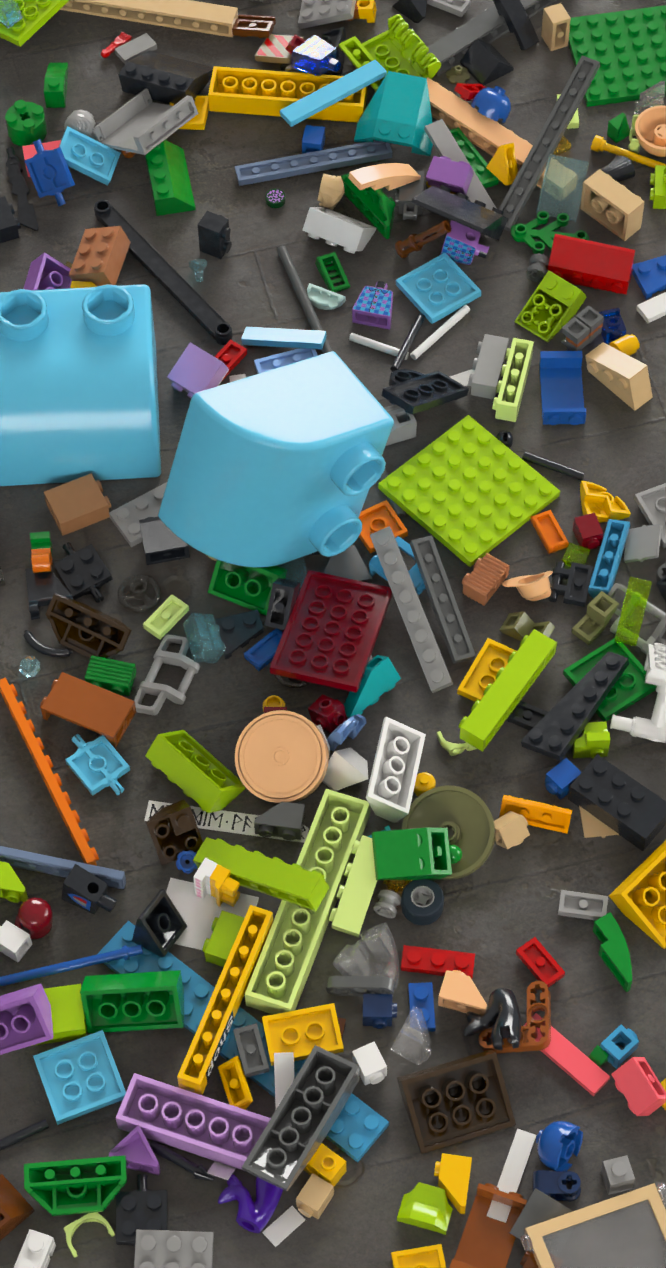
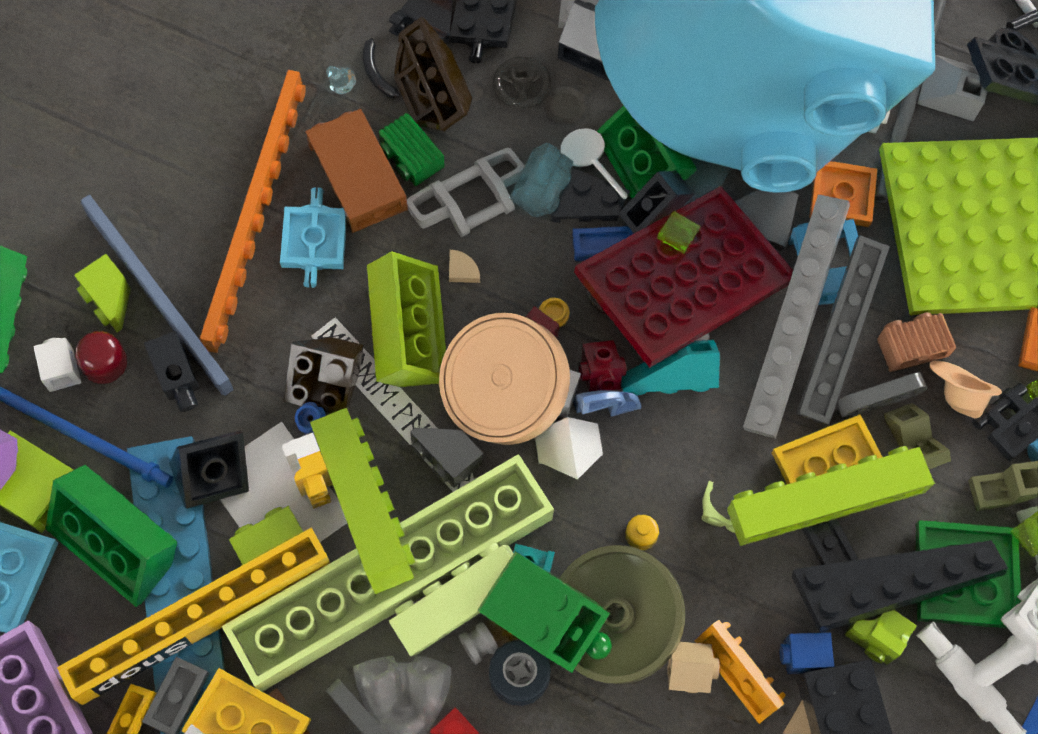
camera: 35 degrees right, 10 degrees up
yellowish green plate [143,594,189,640] -> none
white slope [366,717,426,823] -> none
none -> tan tile [449,250,480,283]
none -> white piece [561,128,628,199]
none -> clear neon green tile [657,211,701,253]
none -> dark grey beam [836,372,928,419]

